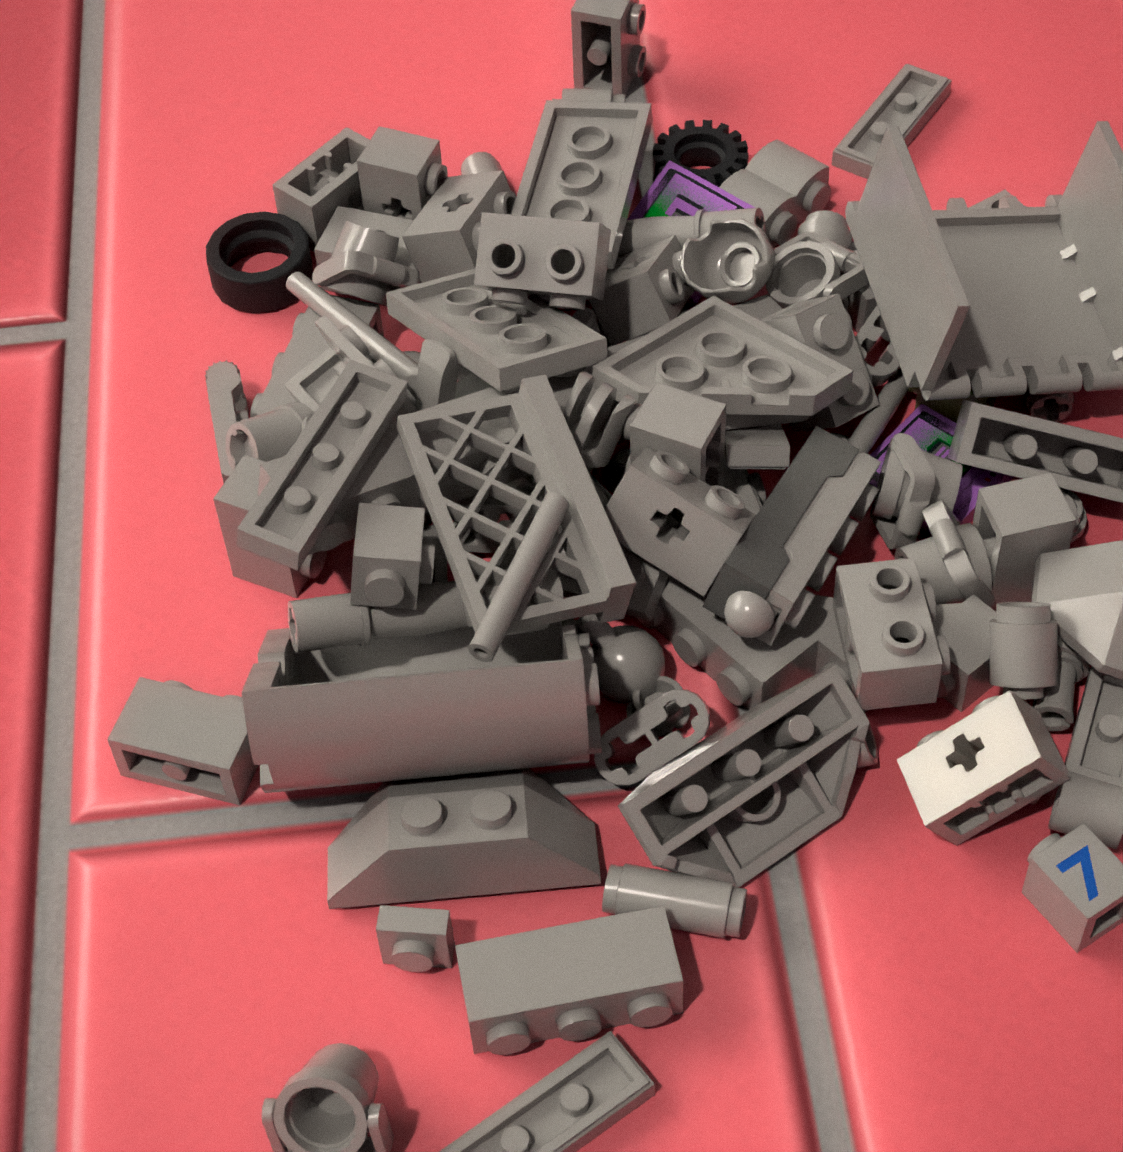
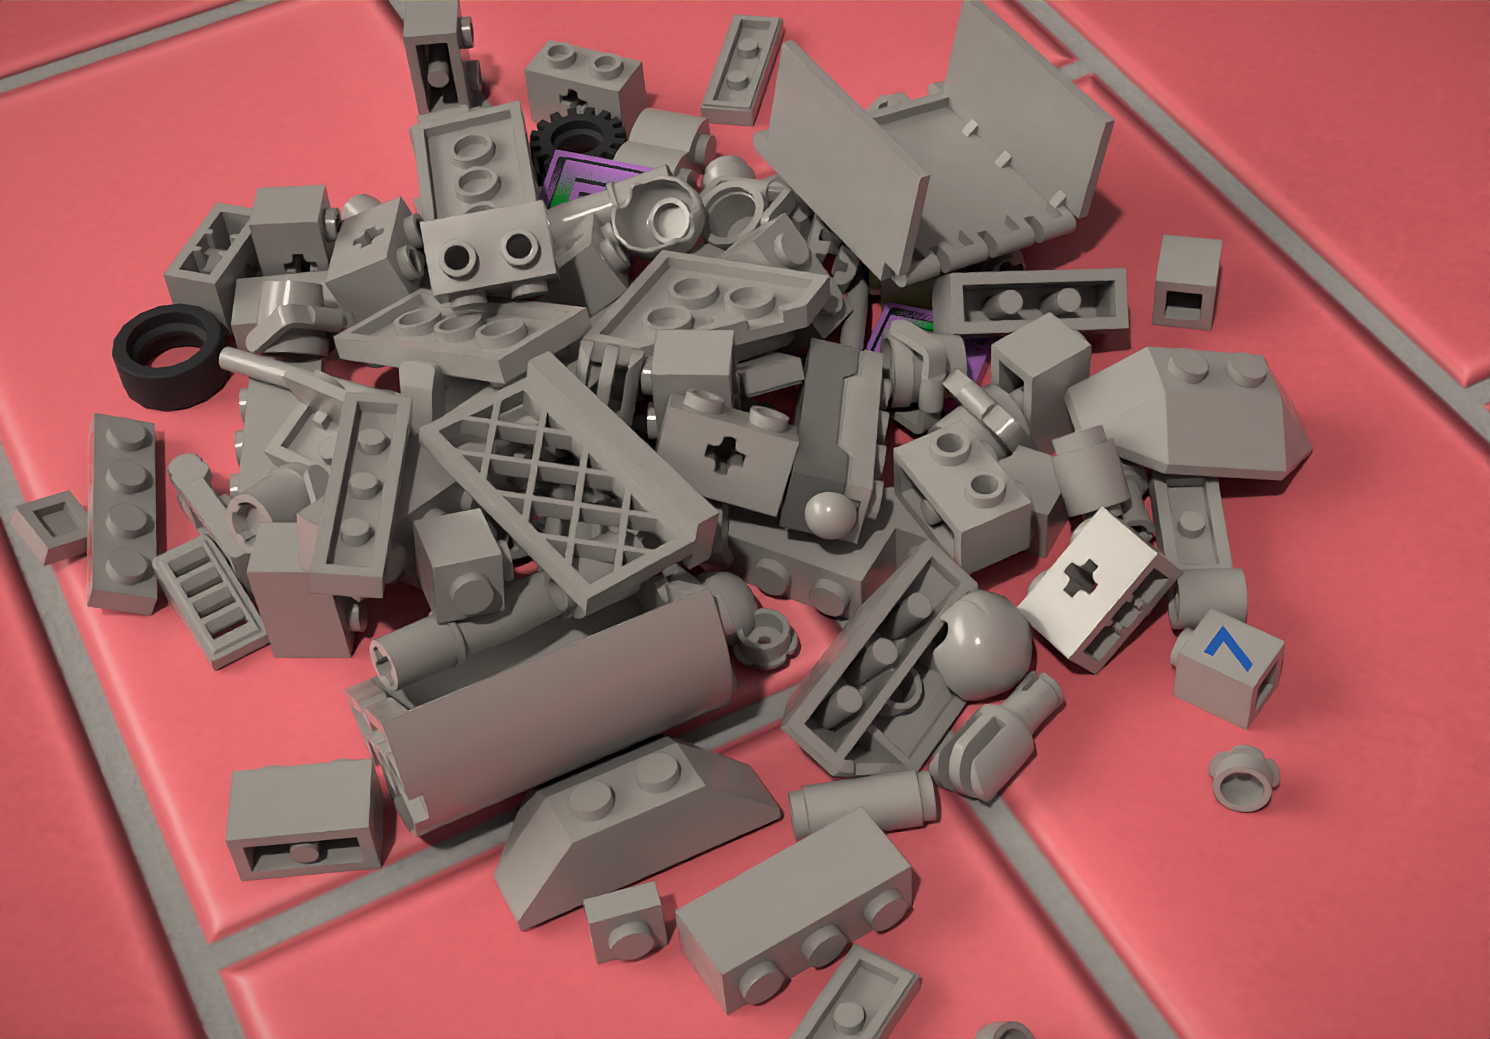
camera: 20 degrees left, 5 degrees down
light grey piece [468,493,569,662] -> none
light grey beam [594,690,710,785] -> none
none -> light grey plate [10,490,88,566]
none -> light grey plate [87,413,157,616]
none -> light grey slope [152,534,270,671]
none -> light grey brick [524,40,648,140]
none -> light grey arm [929,671,1064,803]
none -> light grey hair [933,589,1033,701]
none -> light grey plate [1208,745,1280,812]

